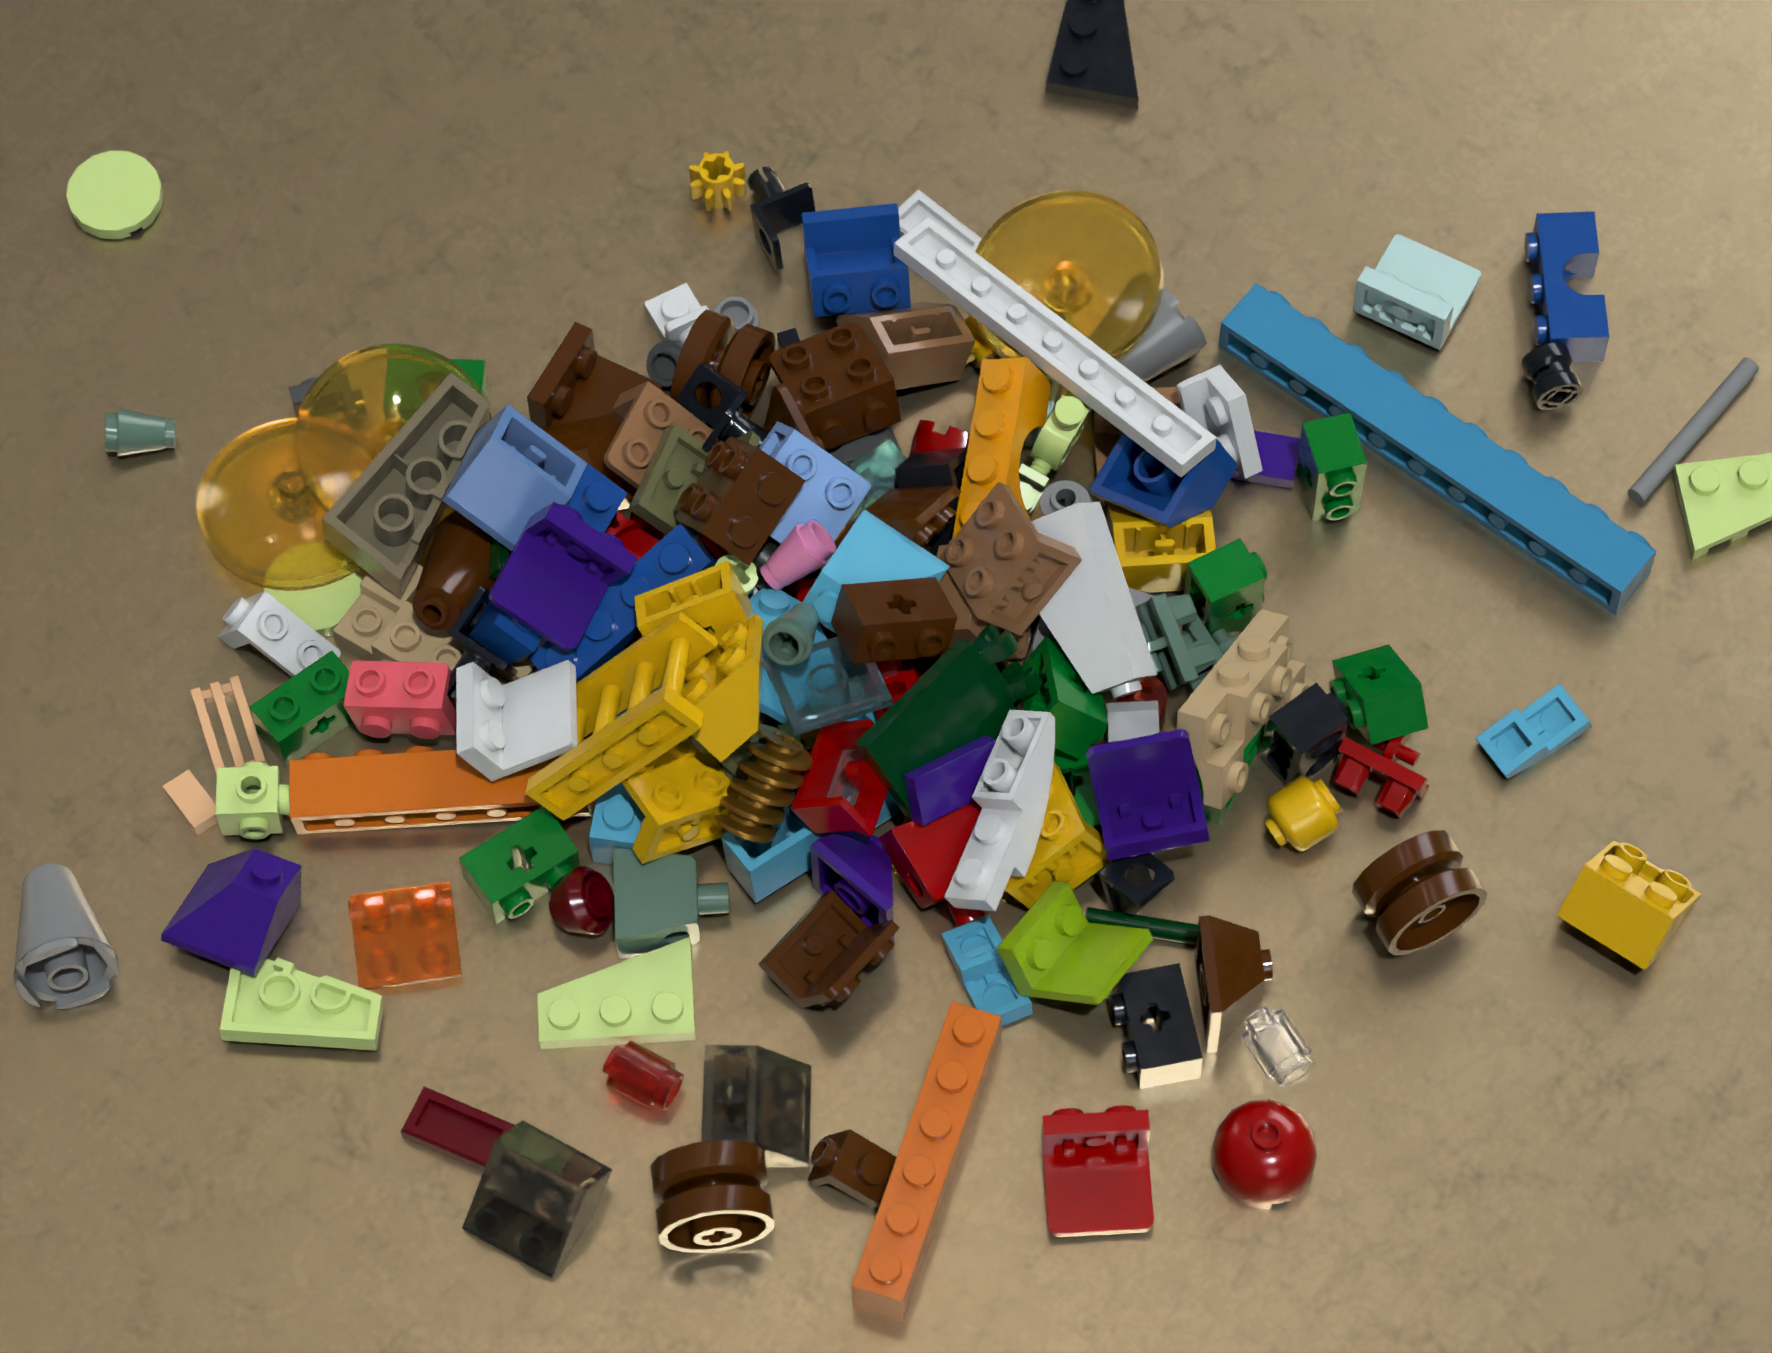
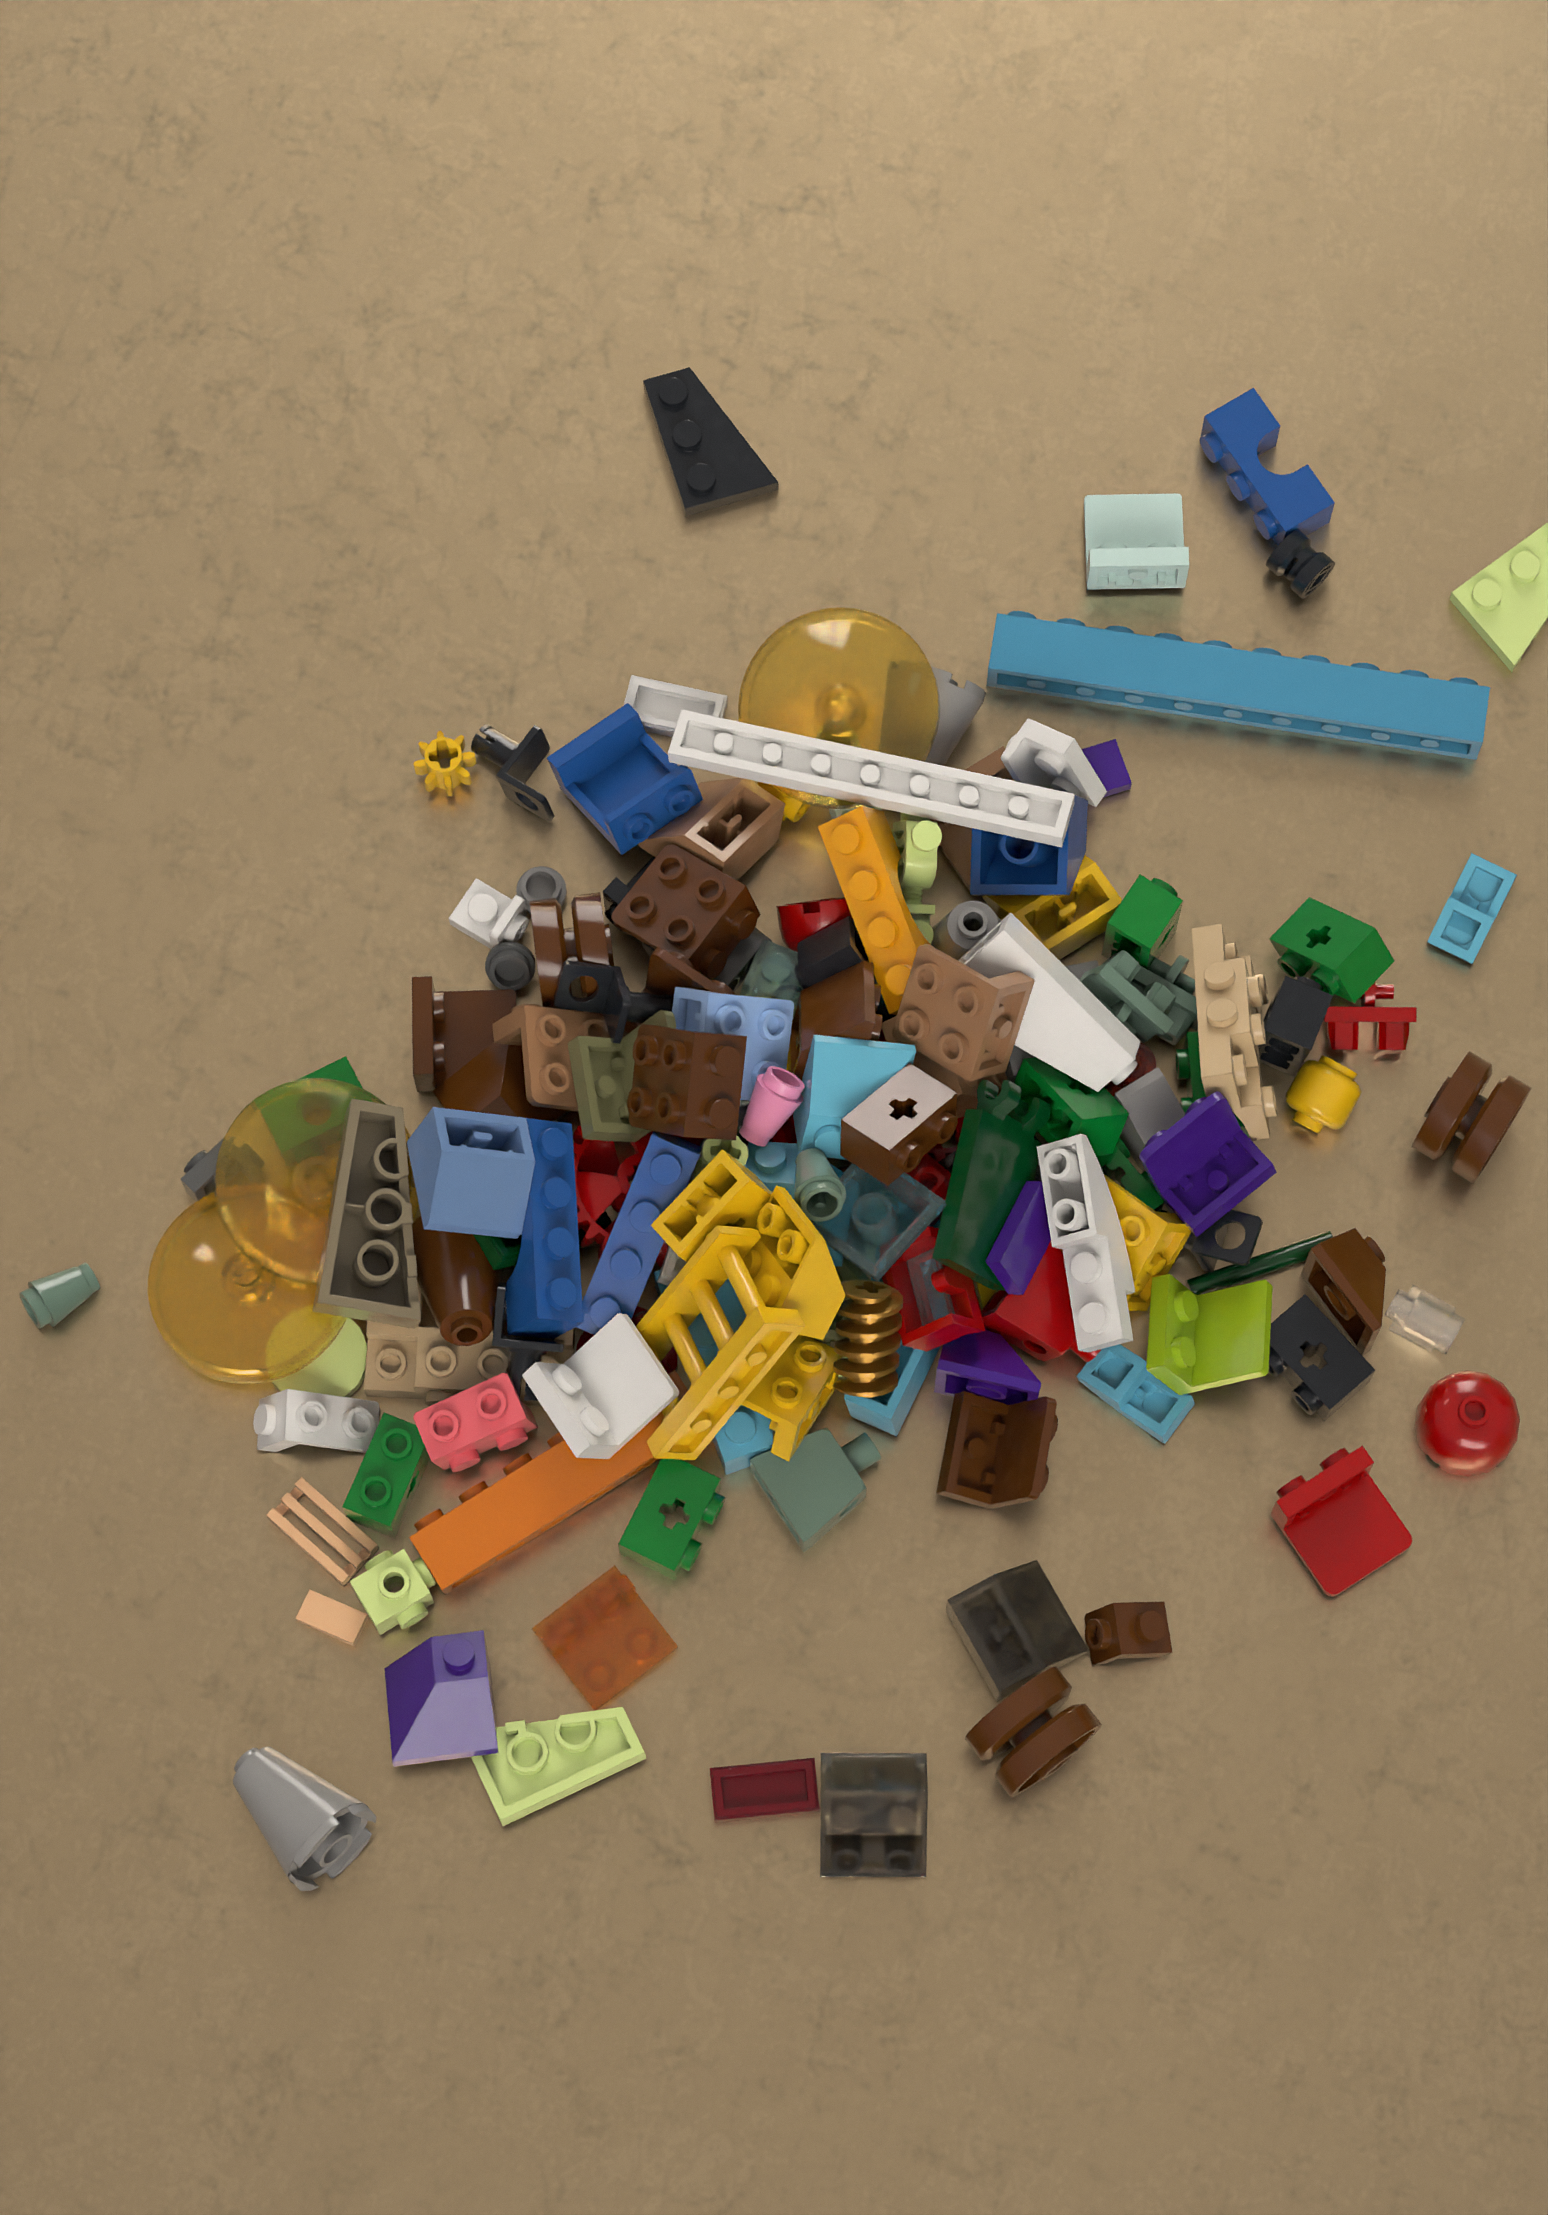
camera: 30 degrees left, 10 degrees up
dark purple bracket [489,502,638,651] -> none
yellowish green wing [537,937,696,1049] -> none
dark red cone [549,866,615,935] -> none
clear red brick [603,1040,684,1111] -> none
orange brick [851,1002,1002,1323] -> none
green brick [1296,412,1367,521] -> none
light grey bar [1628,358,1759,504] -> none

